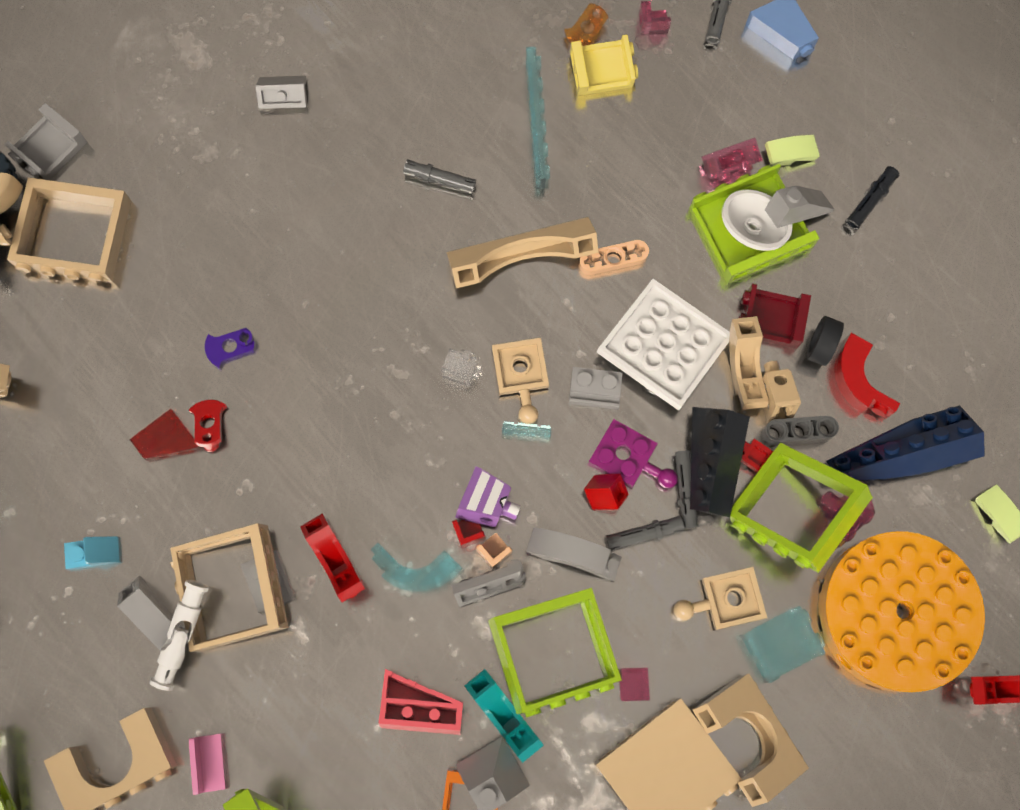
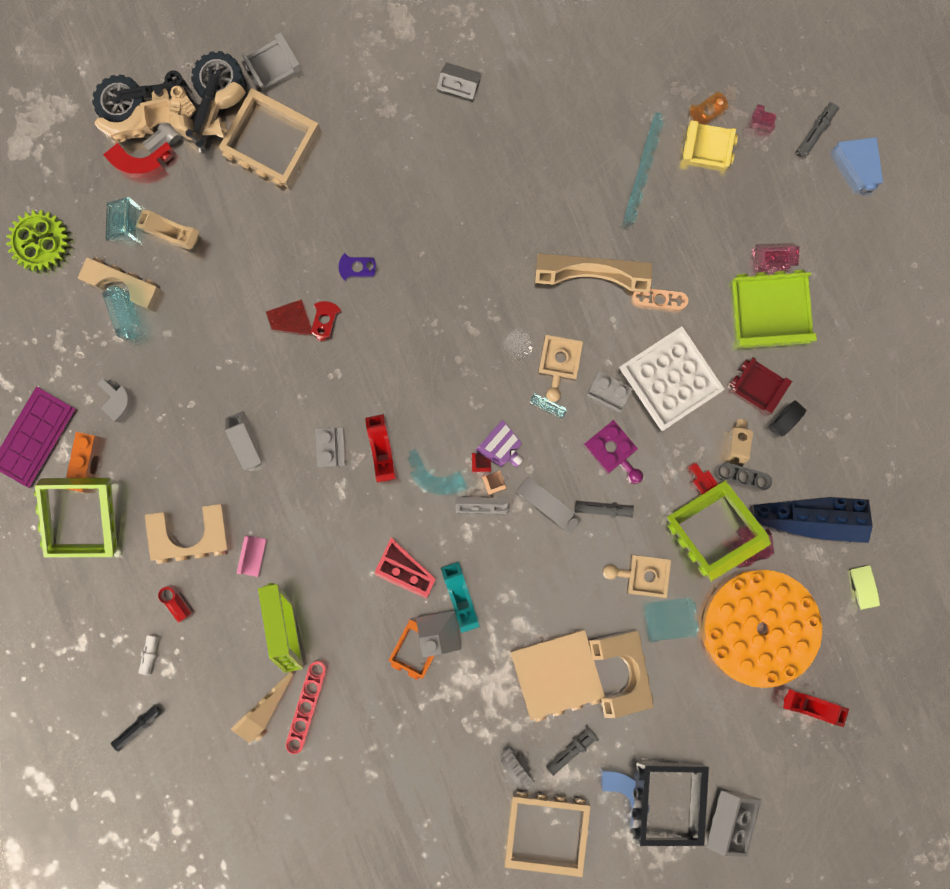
camera: 30 degrees right, 10 degrees up
medium azure slope [64,536,121,570] -> none
white piece [150,580,209,691] -> none
tan window [170,523,289,652] -> none
dark grey pin [403,159,477,194] -> none
lime window [488,588,622,718] -> none
red panel [584,473,629,510] -> none
clear pink panel [619,668,650,701] -> none
dark grey pin [675,450,699,529] -> none
black wedge [690,407,750,518] -> none
white dish [722,190,792,251] -> none
tan arch [729,316,769,410] -> none
light grey slope [764,185,834,228] -> none
yellowish green slope [765,135,820,166] -> none
red arch [834,332,900,417] -> none
black pin [845,166,900,230] -> none

